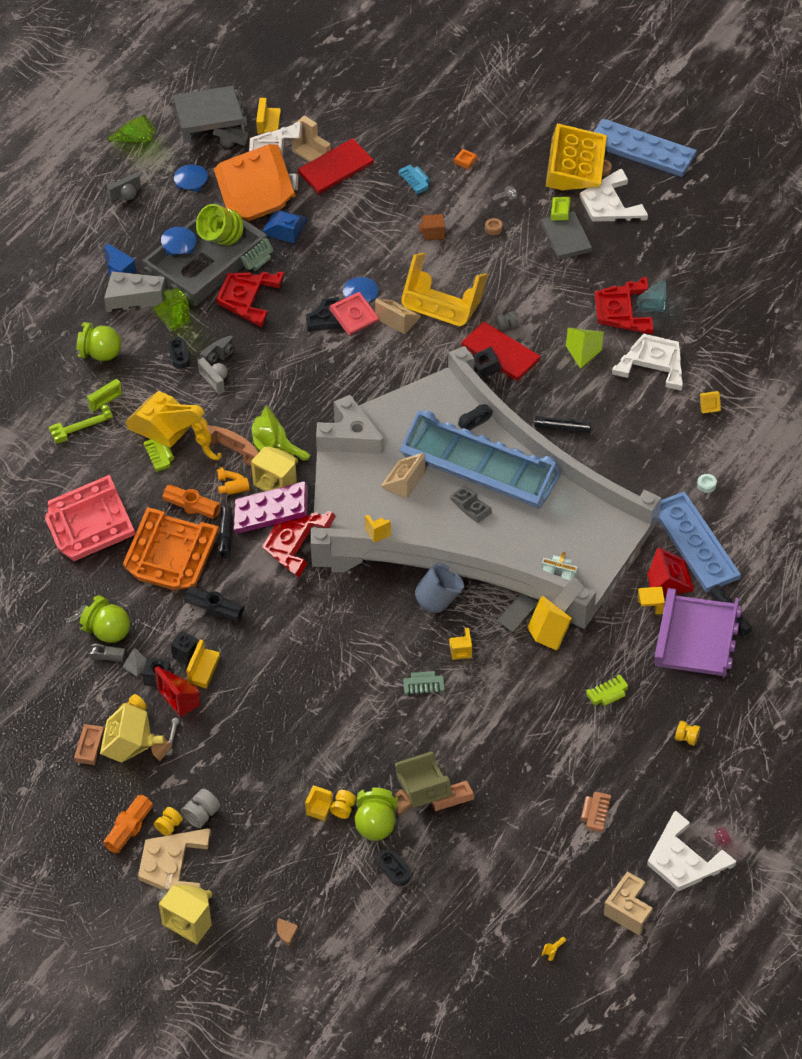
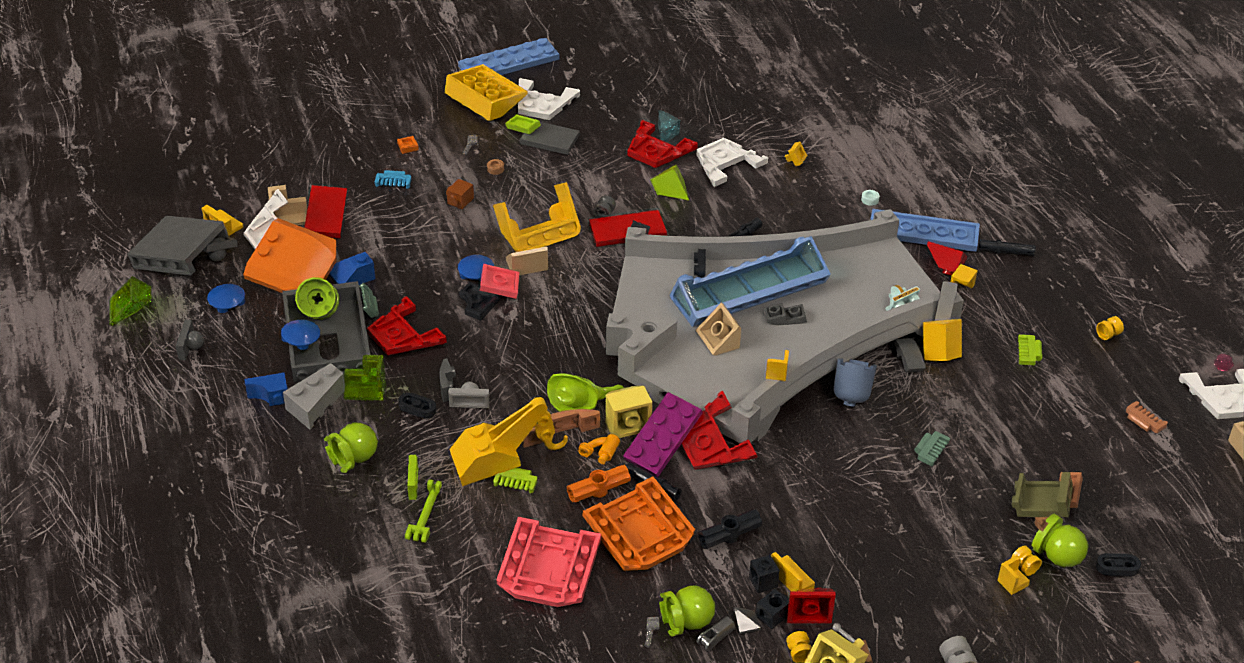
camera: 55 degrees left, 10 degrees down
yellow panel [449,628,472,660] -> none
medium lavender panel [655,588,742,676] -> none

